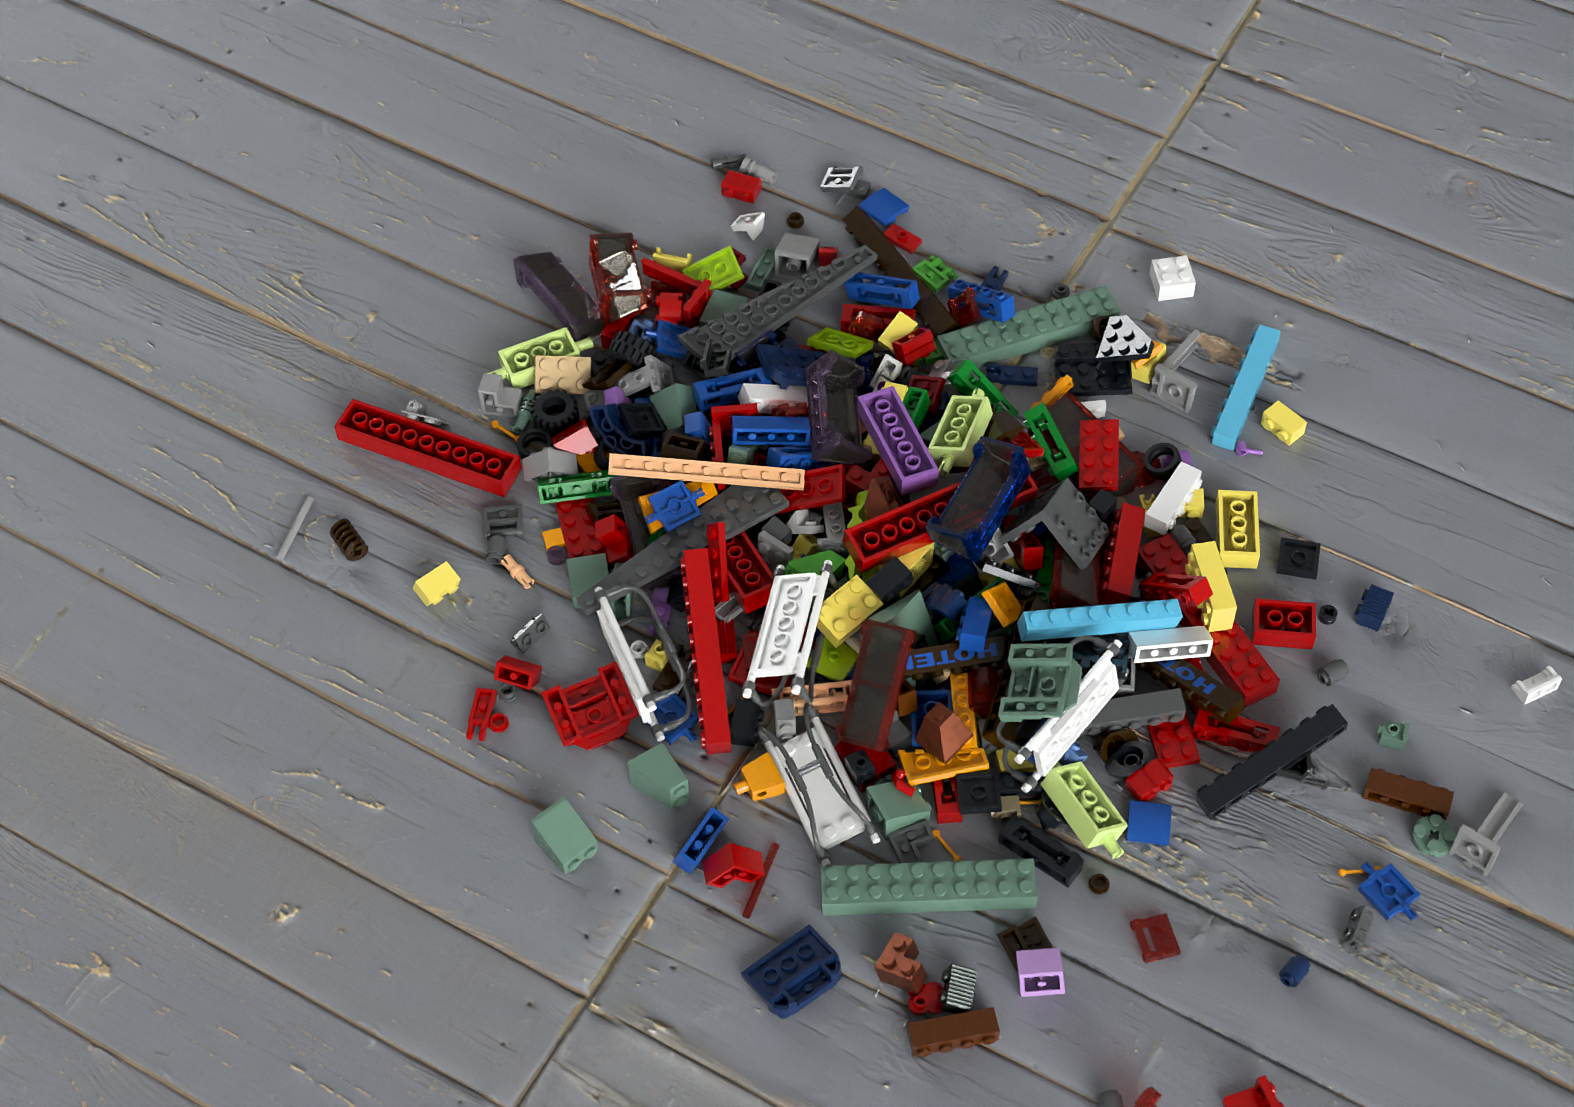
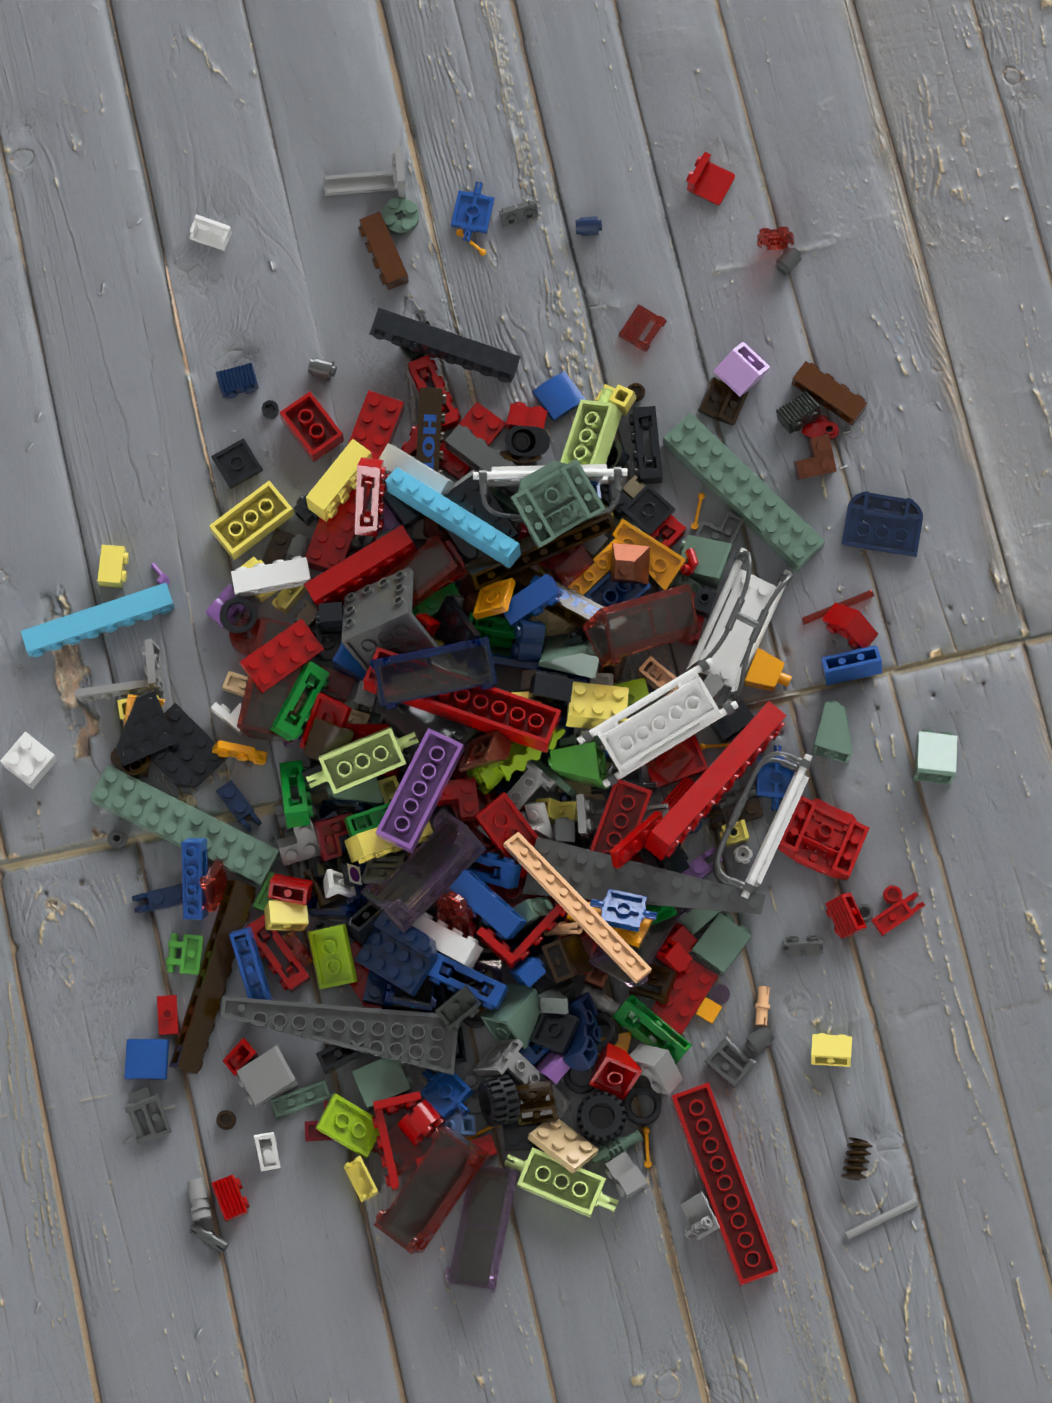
camera: 135 degrees left, 20 degrees up
sand green brick [1376,719,1410,751] -> none
none -> pearl dark grey slope [538,979,576,1014]
none -> light yellow brick [596,384,636,415]

